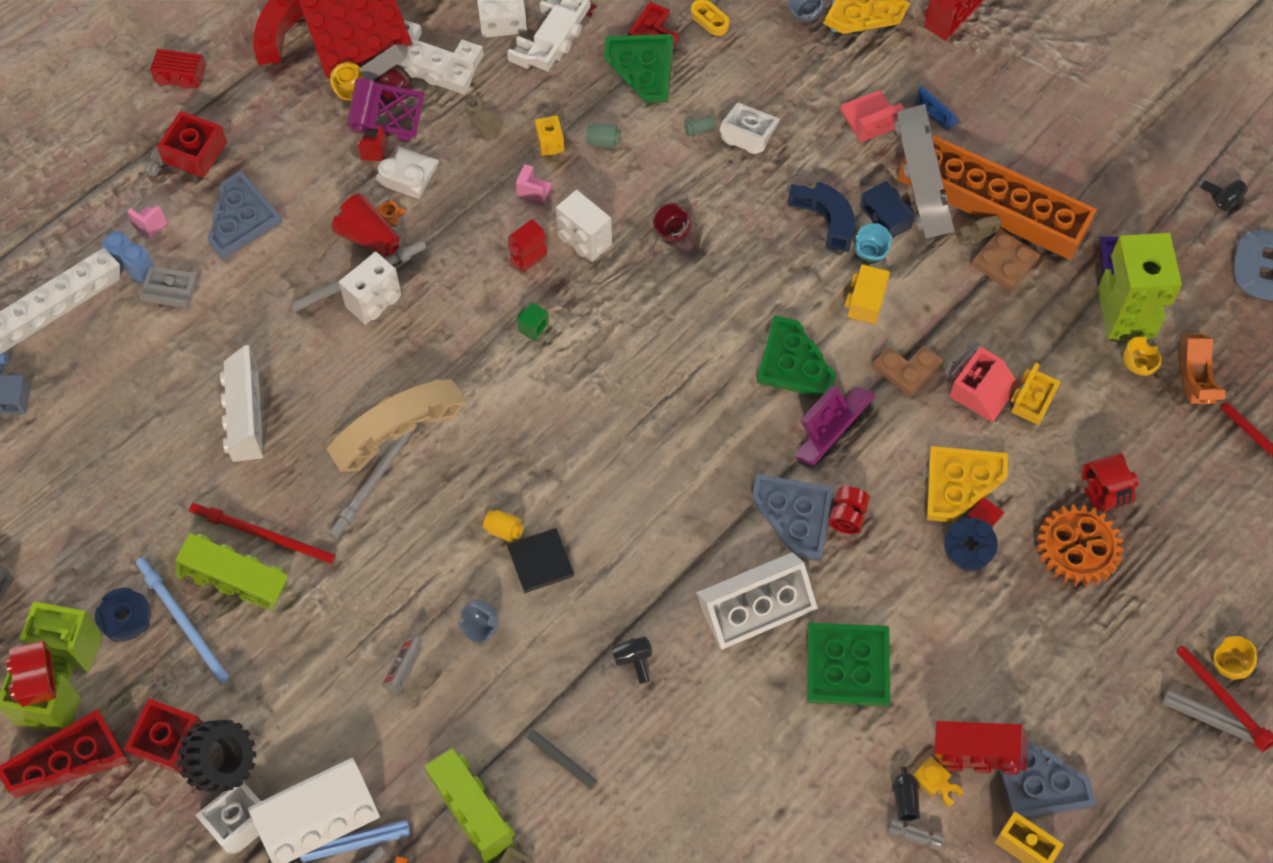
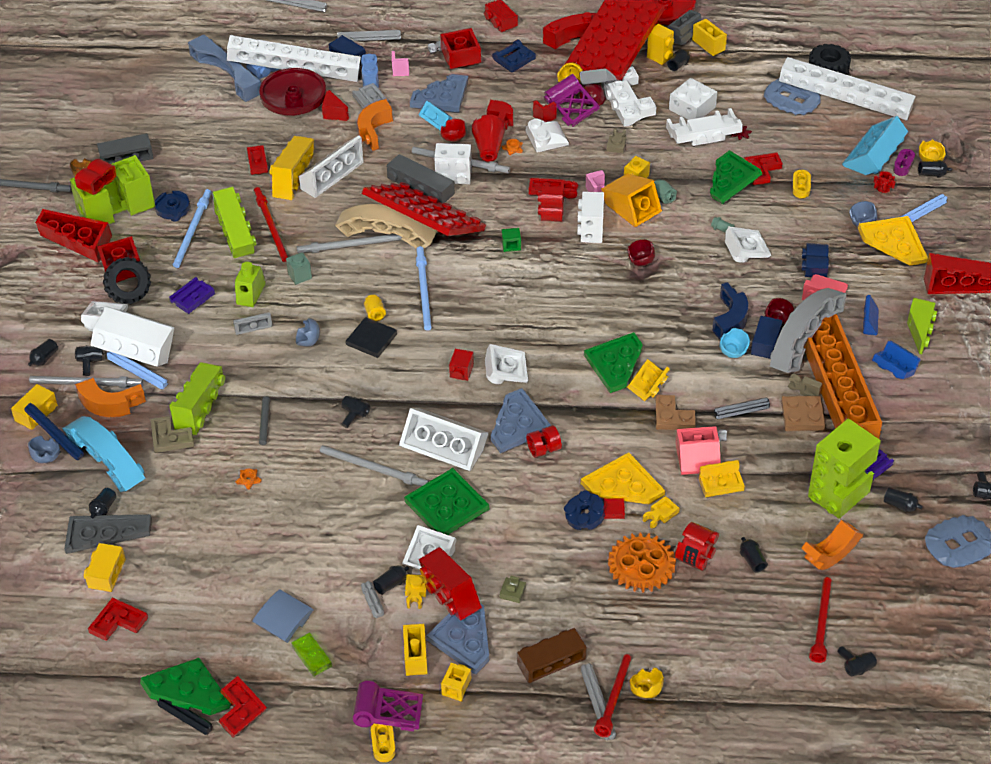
camera: 50 degrees right, 15 degrees down
magenta bracket [795,386,875,465] -> none
yellow brick [845,264,890,325] -> none
yellow hair [1122,337,1162,376] -> none
none -> dark purple plate [169,277,215,314]
none -> lime torso [235,262,266,308]
none -> orange plate [235,468,261,490]
none -> red plate [247,145,268,175]
none -> dark red dish [259,68,326,116]
none -> yellow wedge [270,136,314,200]
none -> sand green brick [286,252,312,285]
none -> light grey bar [320,445,429,486]
none -> red slope [322,90,349,121]
none -> dark blue brick [328,35,366,65]
none -> light grey axle [337,30,401,41]
none -> orange arch [357,99,393,151]
none -> red plate [362,182,486,236]
none -> dark grey brick [386,154,455,203]
none -> white slope [403,525,457,569]
none -> light blue bar [416,246,431,330]
none -> medium azure plate [419,101,452,131]
none -> red hair [440,119,466,142]
none -> yellow brick [441,663,472,702]
none -> red brick [449,348,474,381]
none -> white slope [485,344,528,384]
none -> red brick [487,99,513,130]
none -> dark blue plate [492,39,536,73]
none -> olive tile [500,576,526,603]
none -> reddish brown brick [517,628,587,683]
none -> red hinge [529,178,578,199]
none -> light orange slope [601,173,662,227]
none -> yellow bracket [627,359,670,401]
none -> yellow plate [643,496,680,529]
none -> axle [714,397,770,419]
none -> black piece [740,537,768,573]
none -> dark red hair [764,298,794,327]
none -> dark blue brick [801,243,829,277]
none -> blue bracket [872,340,921,379]
none -> black piece [883,487,923,513]
none -> lime slope [907,298,937,354]

